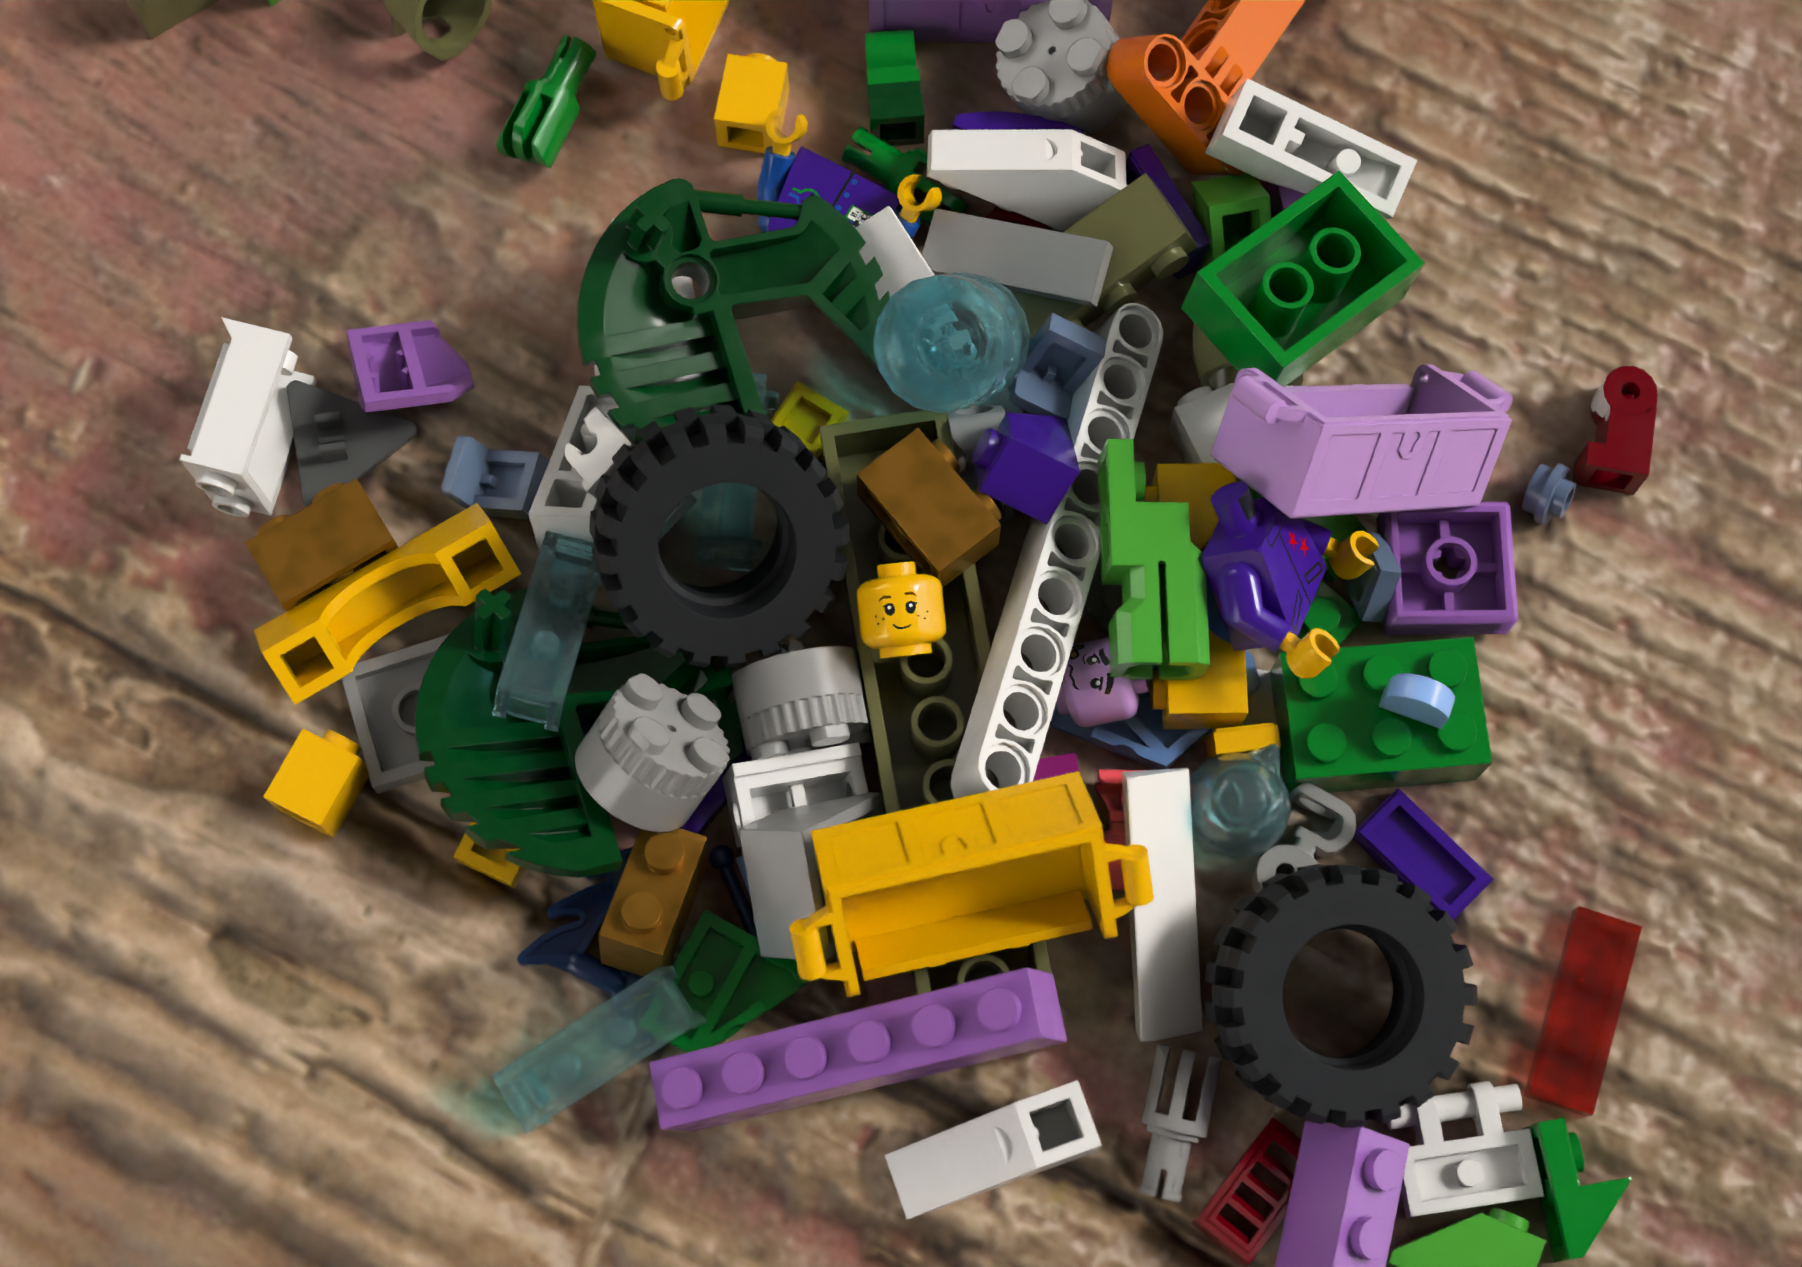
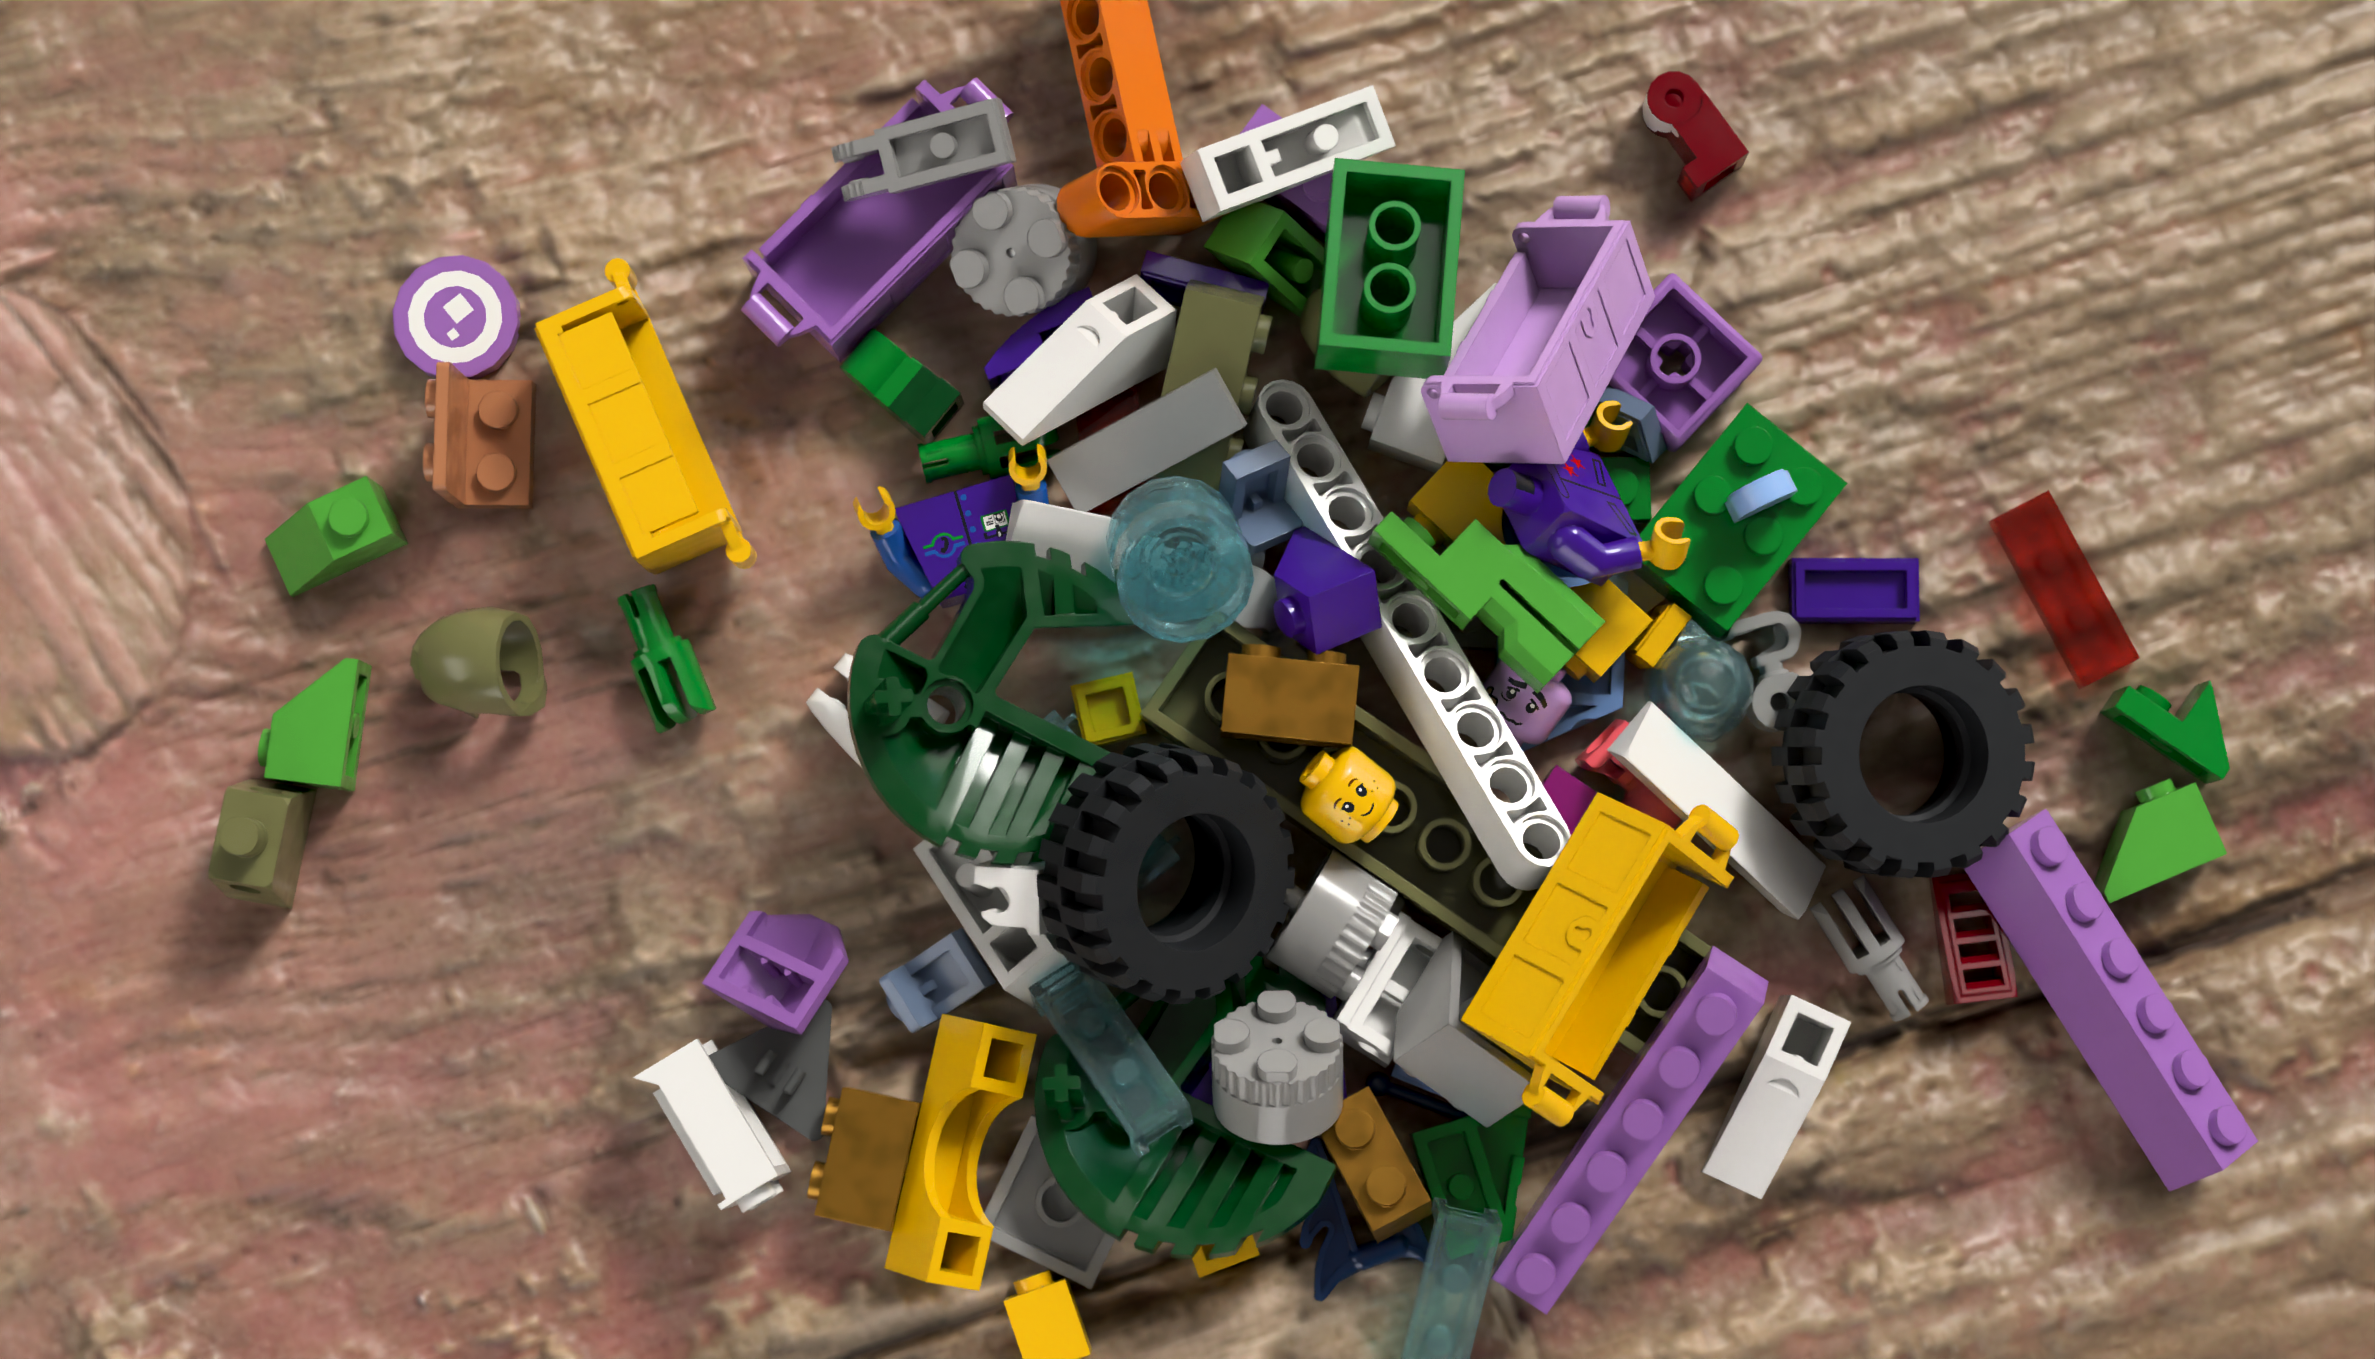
camera: 45 degrees left, 10 degrees up
yellow brick [714,53,790,154] -> none
white plate [1386,1081,1544,1218] -> none
sand blue plate [1522,463,1576,525] -> none

